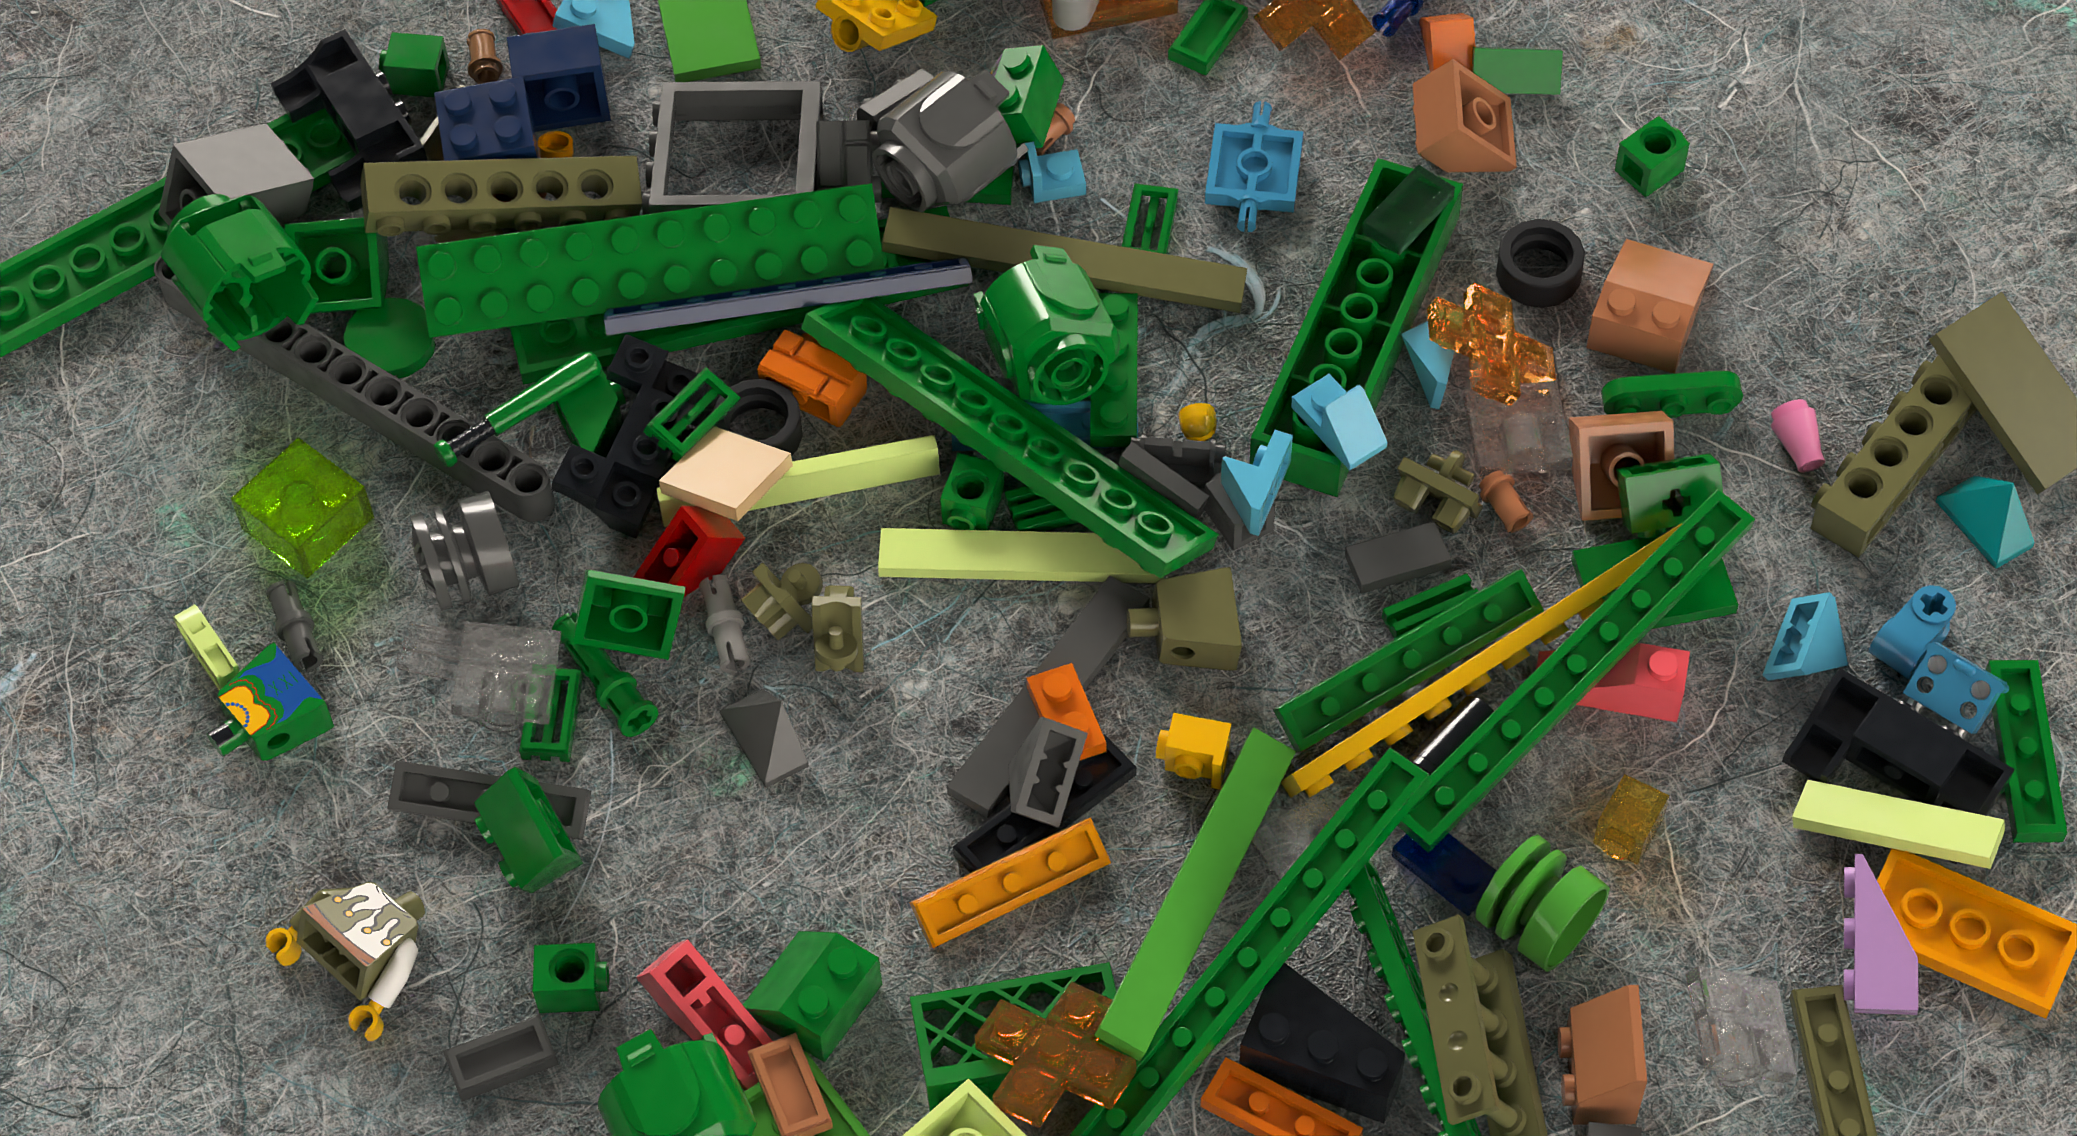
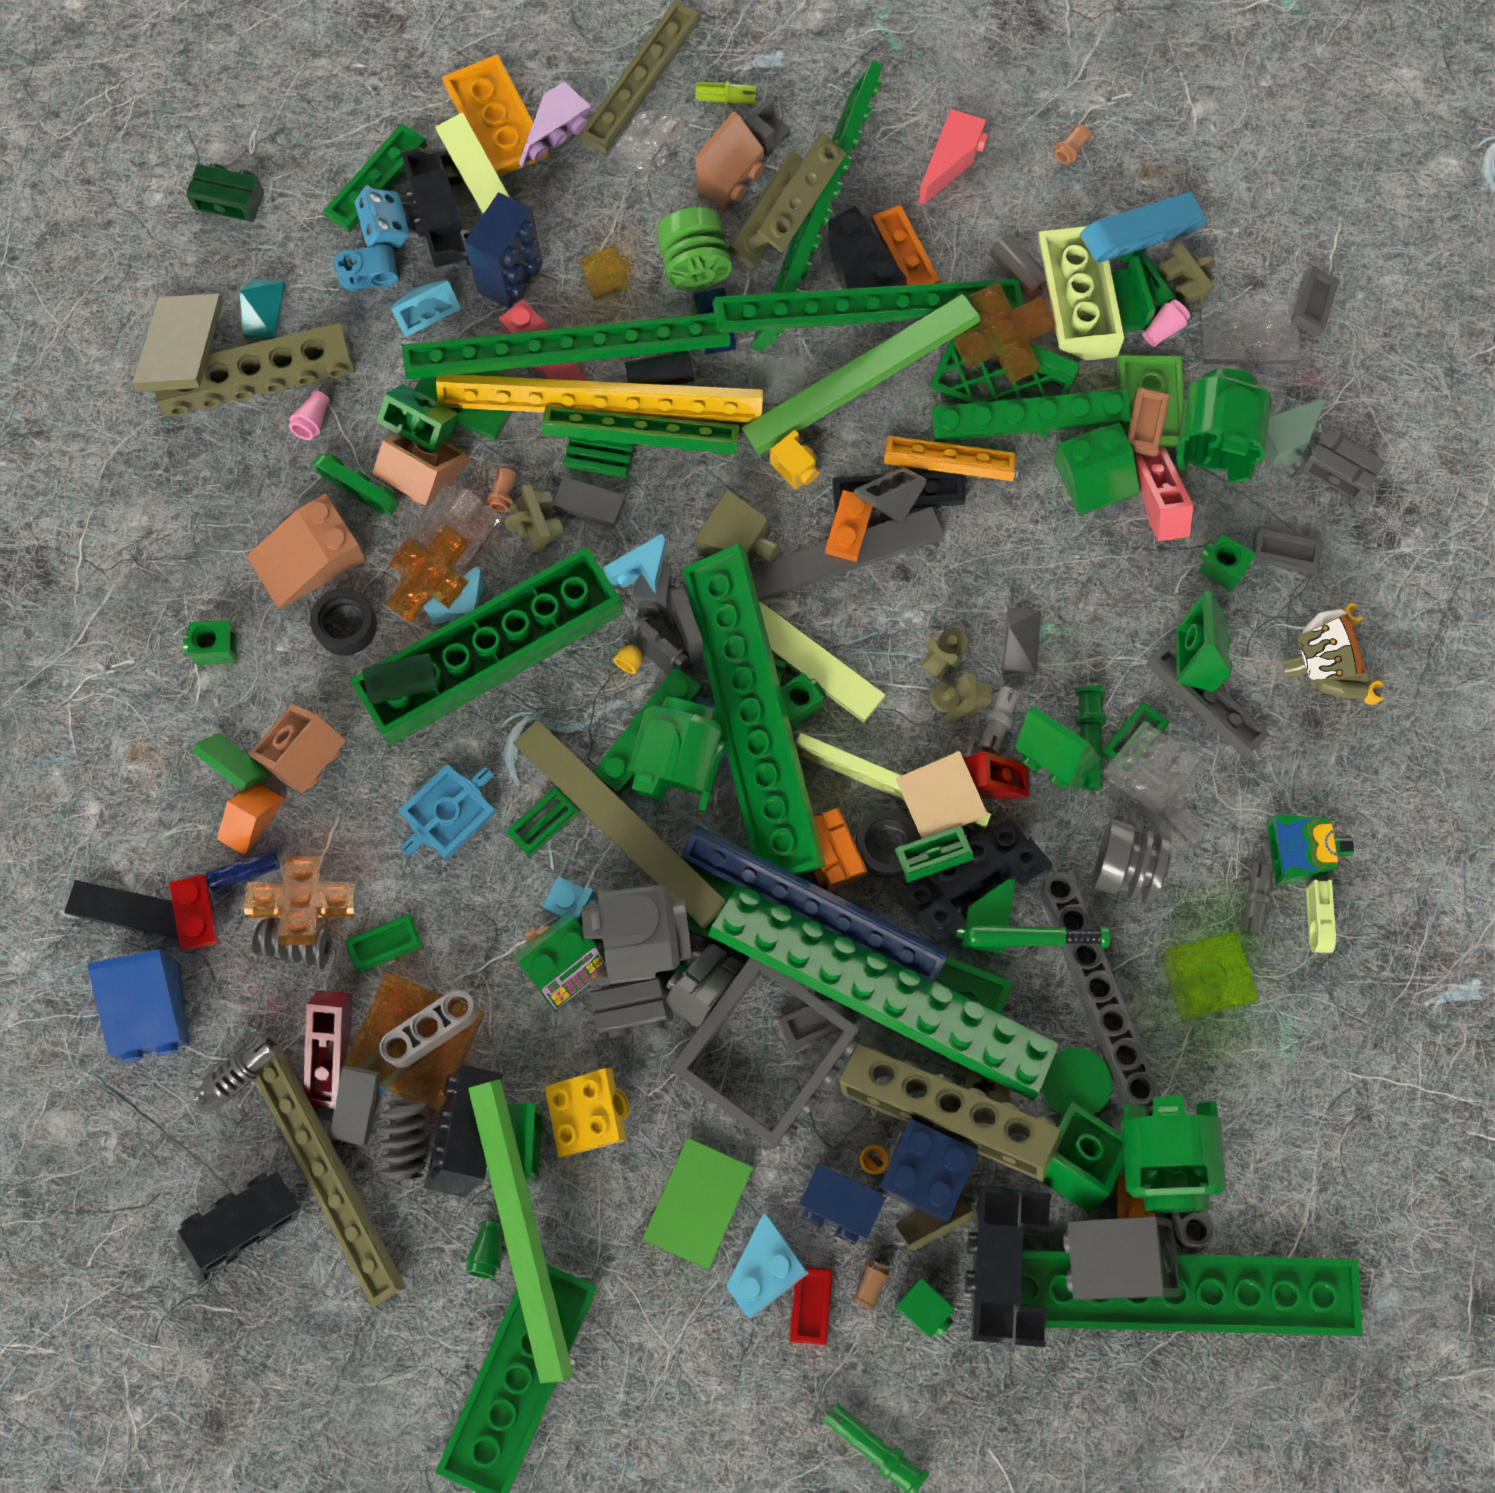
camera: 145 degrees left, 15 degrees up
medium azure slope [1291,374,1388,471] -> none
none -> dark blue brick [464,192,543,309]
none -> green plate [932,389,1131,442]

